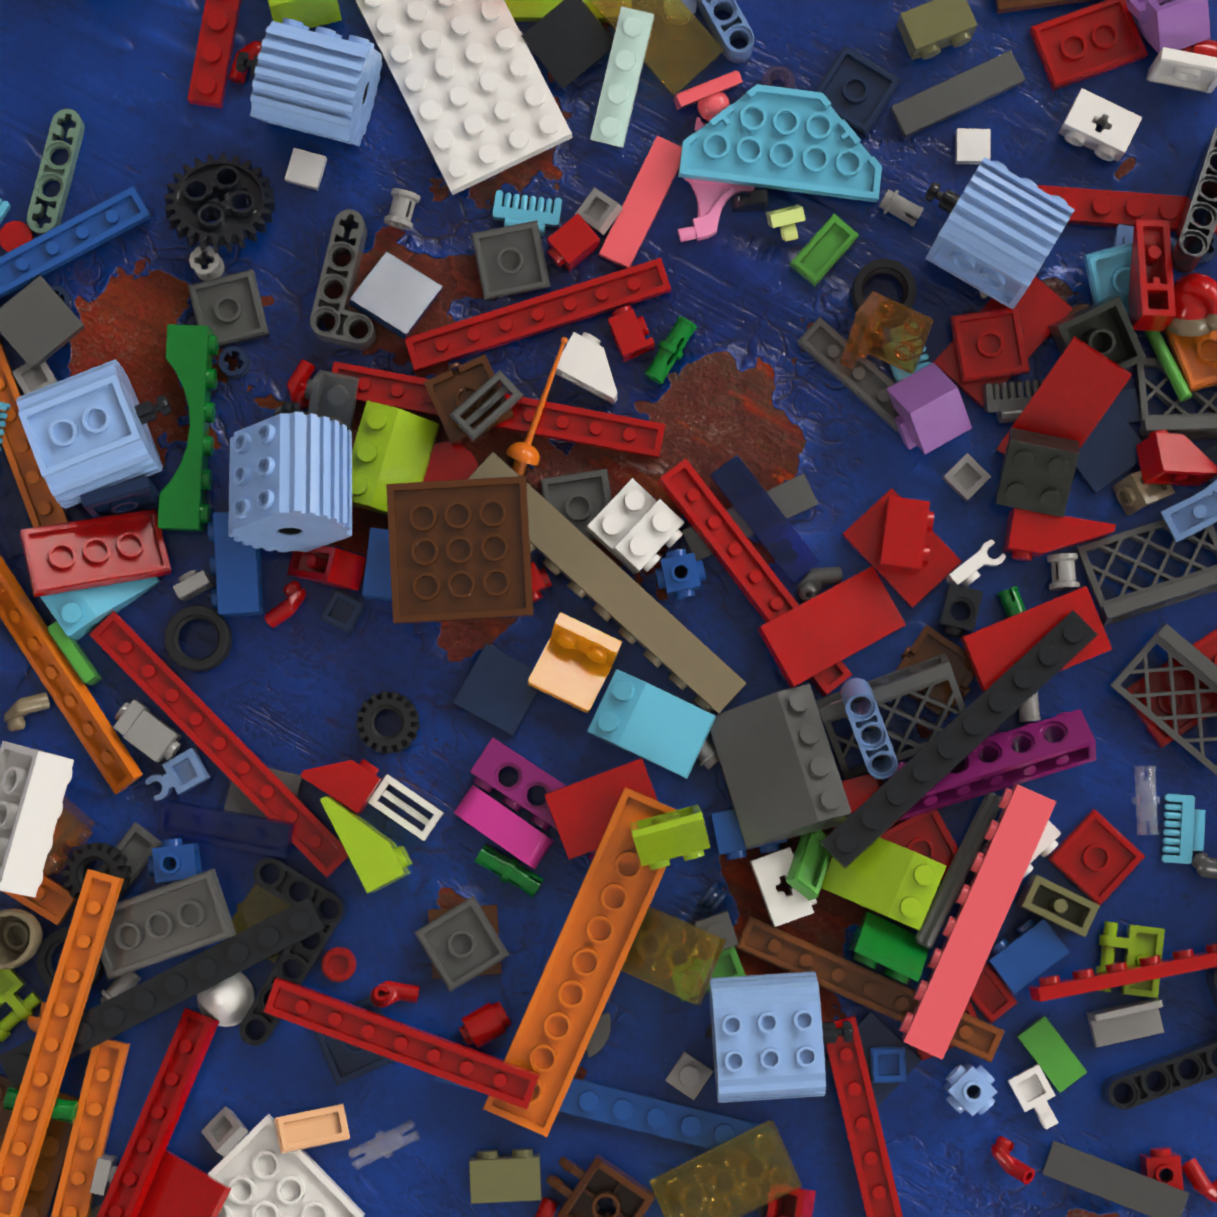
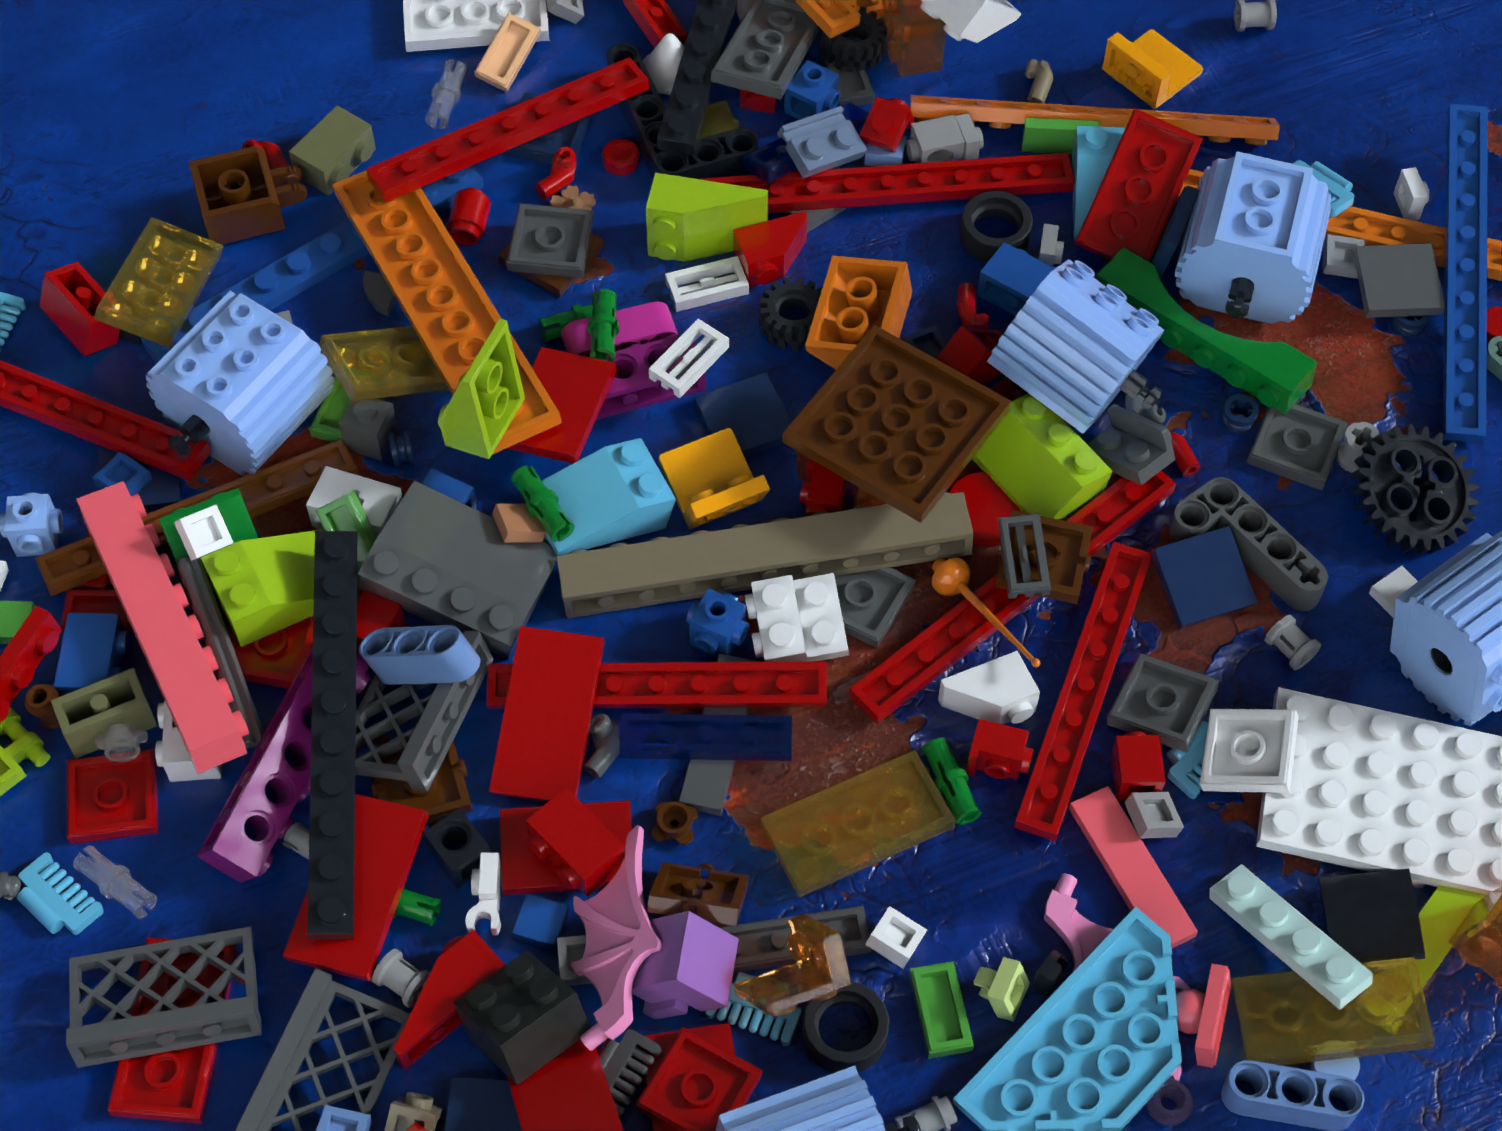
camera: 125 degrees right, 25 degrees down
none -> reddish brown pin [24,684,60,730]
none -> clear plate [95,723,148,762]
none -> white plate [174,505,233,561]
none -> nougat tile [492,504,546,543]
none -> green pin [511,465,574,542]
none -> blue tile [512,894,569,951]
none -> medium nougat plant [549,185,596,210]
none -> bright pink animal [571,825,662,1051]
none -> green pin [588,289,619,362]
none -> reddish brown plate [647,862,749,928]
none -> white tile [649,319,729,398]
none -> reddish brown plate [651,801,698,846]
none -> clear yellow plate [760,750,956,898]
none -> sand blue plate [777,106,867,178]
none -> orange slope [805,255,912,370]
none -> red bracket [859,97,915,153]
none -> white plate [865,906,927,969]
none -> white tile [1200,709,1299,793]

